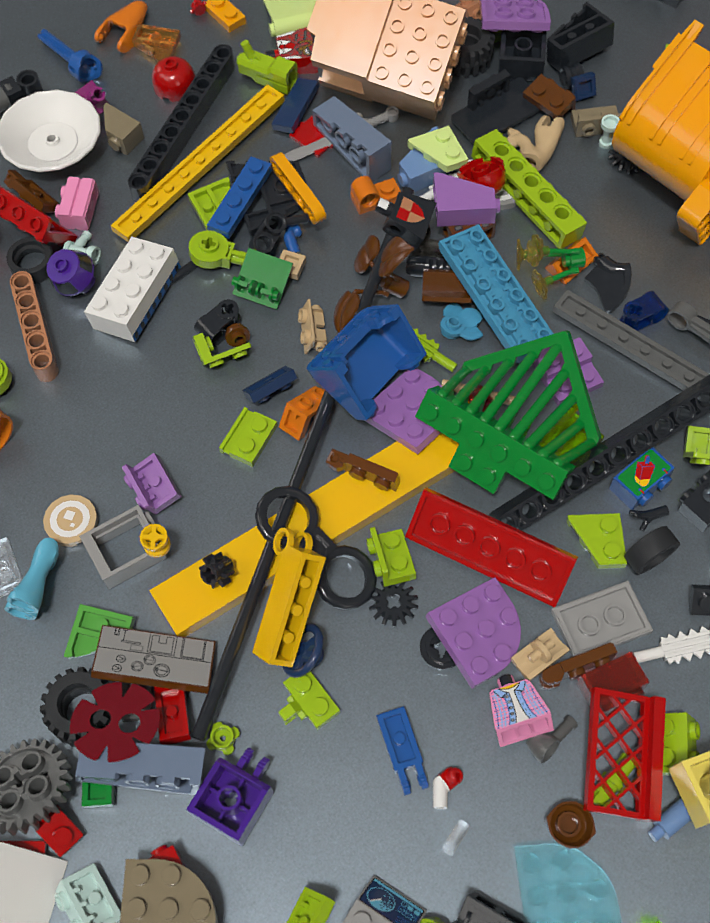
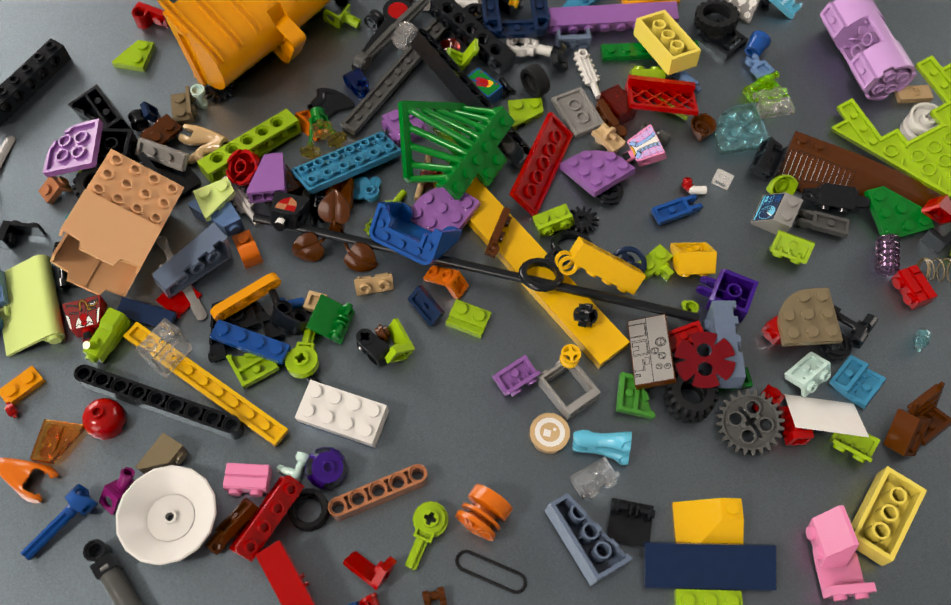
camera: 100 degrees left, 0 degrees up
none -> light grey tile [135,137,189,172]
none -> clear window [136,318,193,379]
none -> yellow slope [670,242,717,277]

